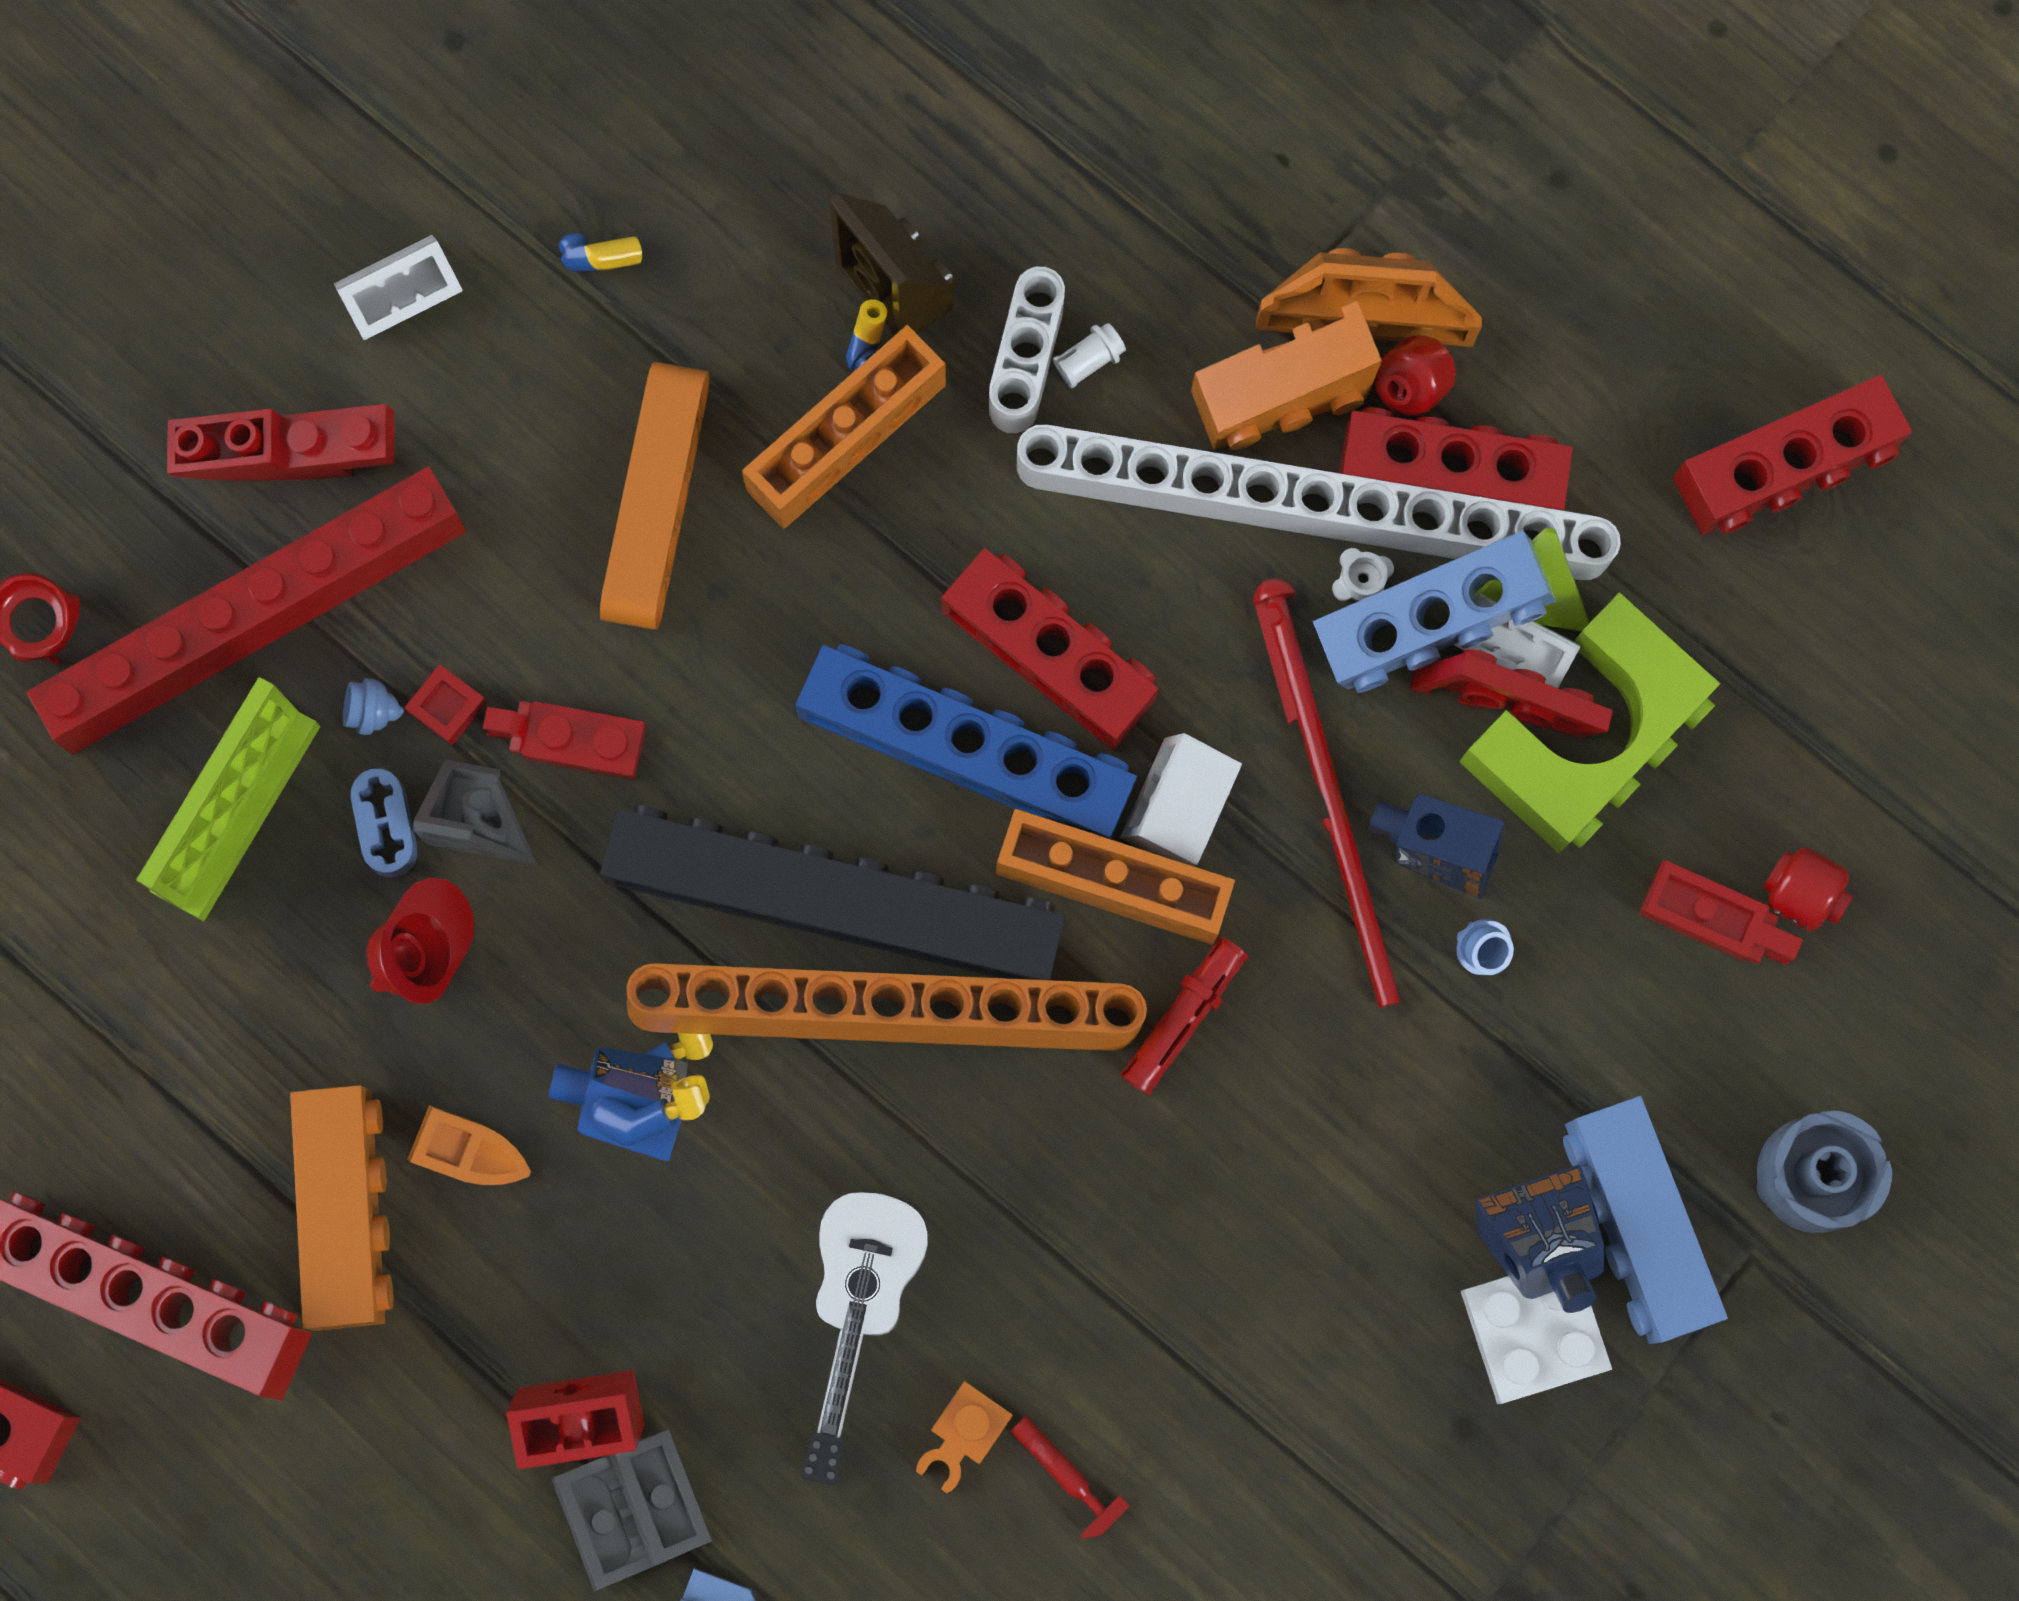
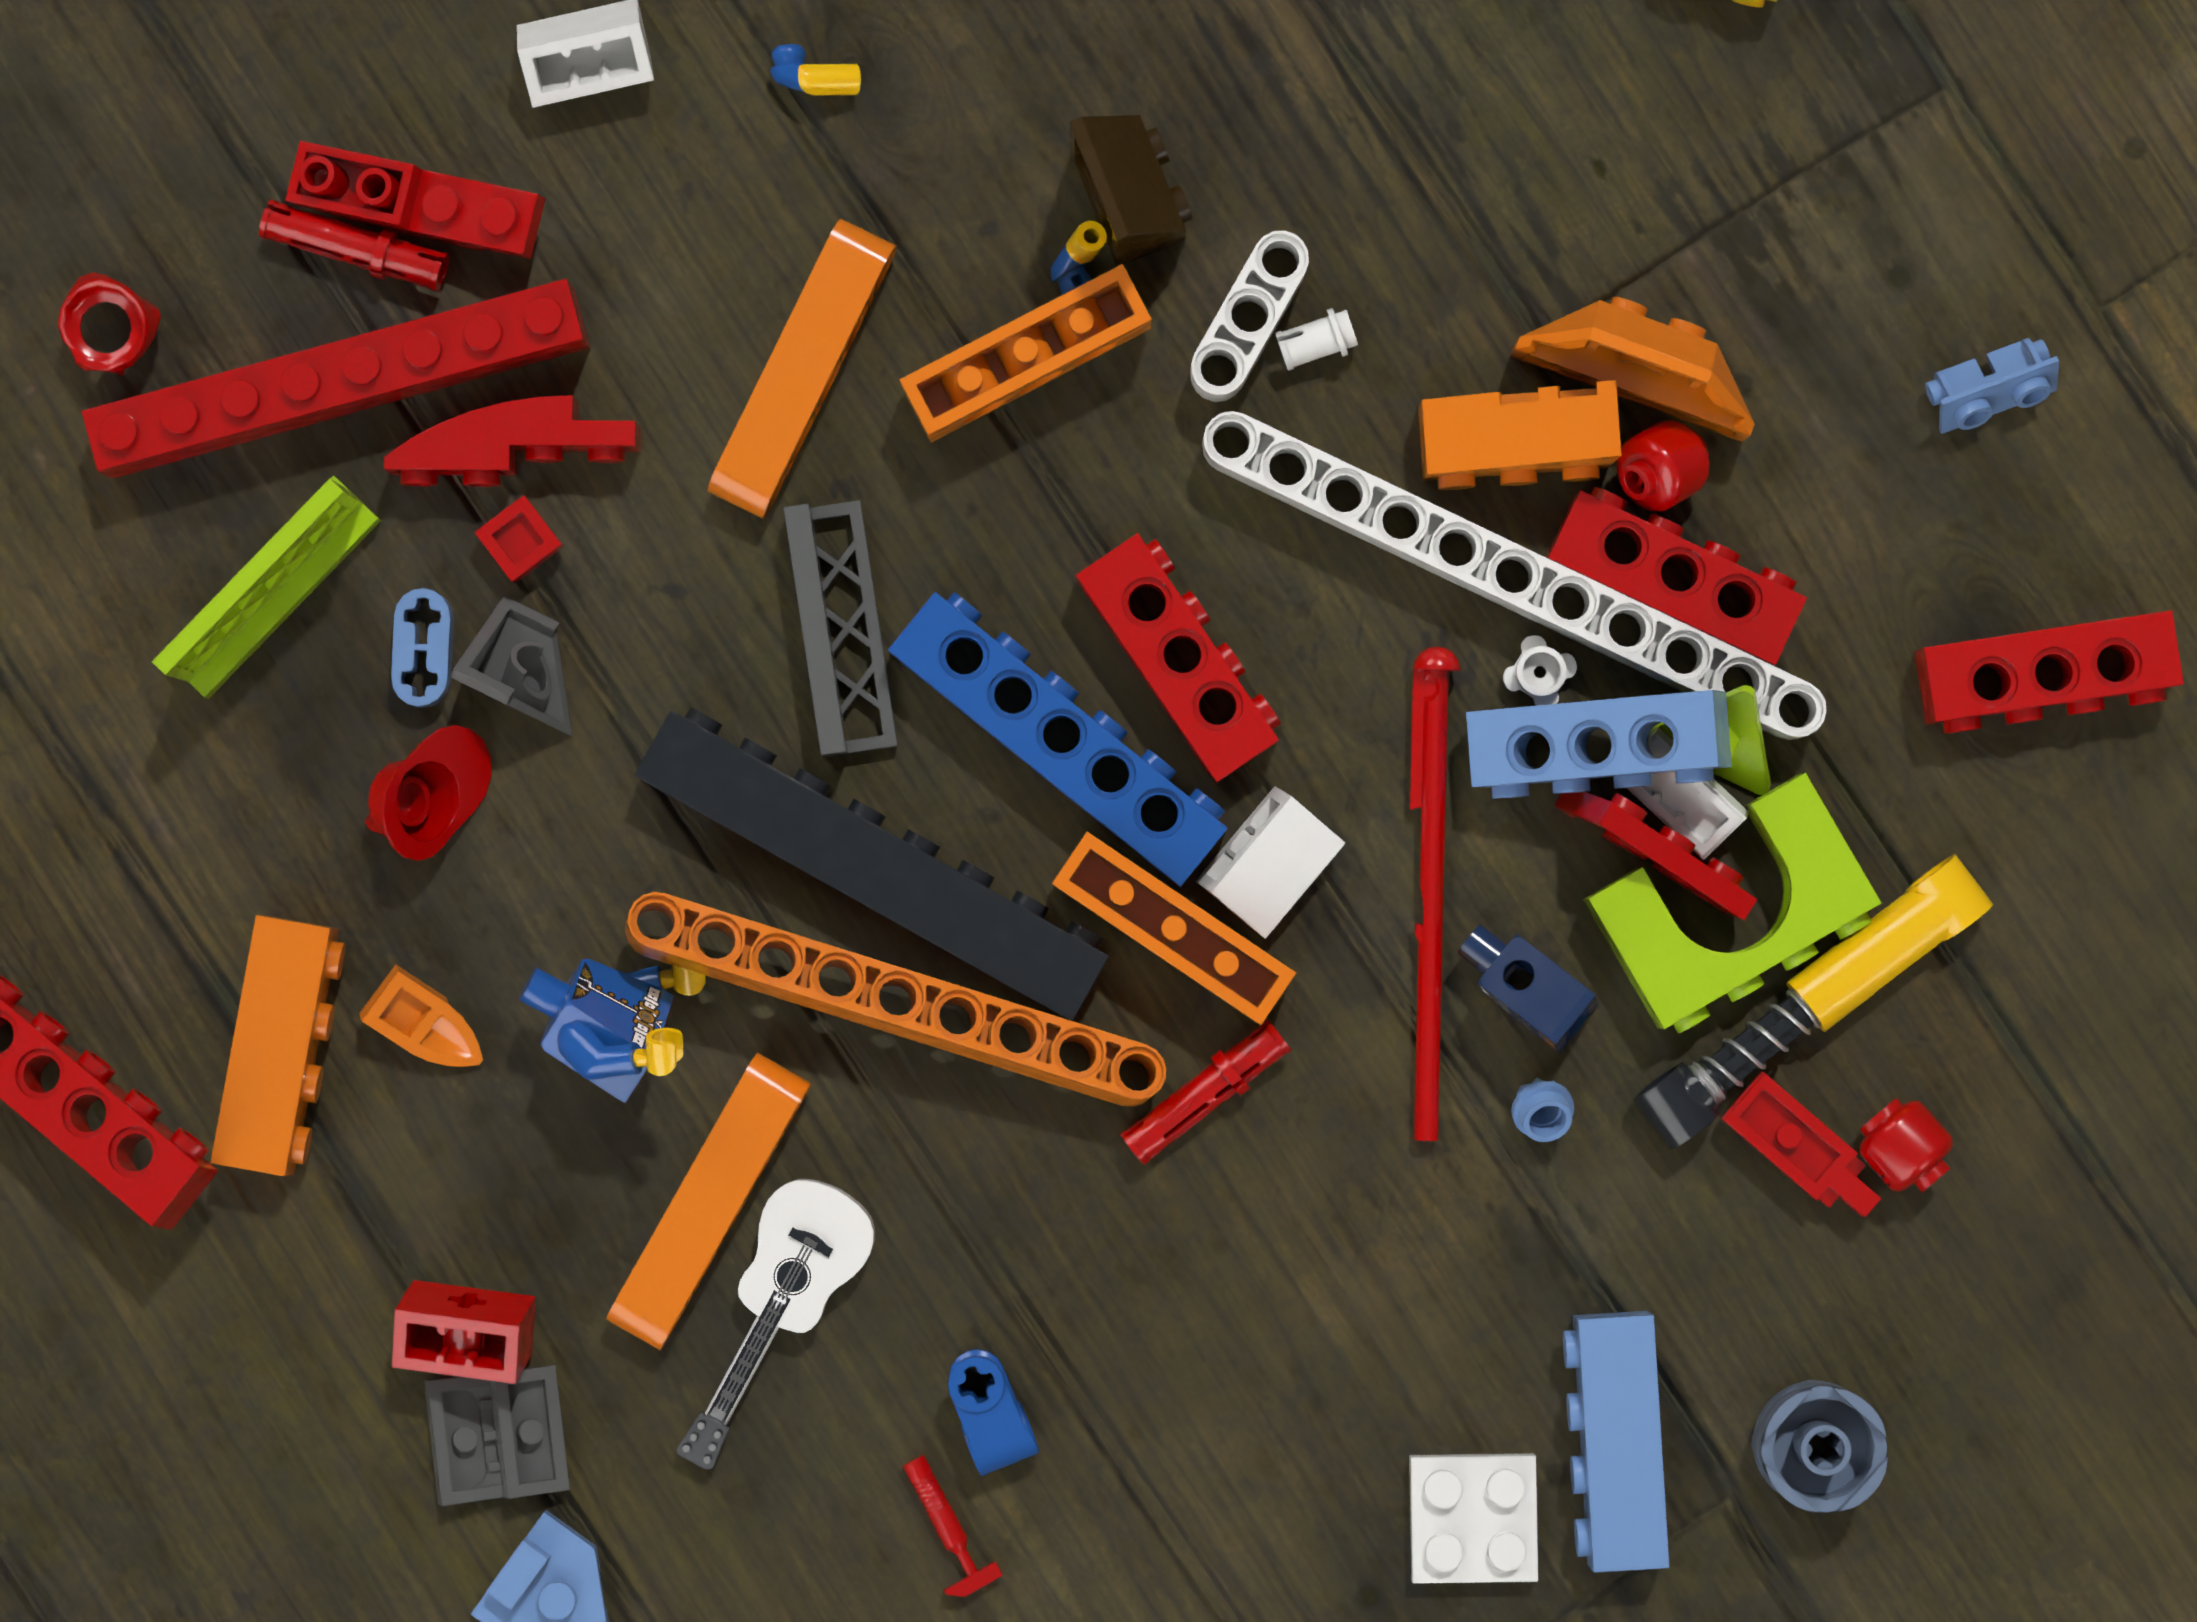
camera: 20 degrees right, 10 degrees up
medium blue plate [343,678,404,735] -> none
red hinge [482,701,647,780] -> none
orange plate [916,1381,1013,1493] -> none
torso [1476,1164,1604,1313] -> none
none -> red pin [259,199,450,292]
none -> red slope [384,395,641,487]
none -> orange beam [606,1052,812,1351]
none -> dark grey fence [784,500,898,758]
none -> blue piece [948,1349,1040,1476]
none -> piece [1633,854,1993,1150]
none -> medium blue hinge [1925,338,2059,434]

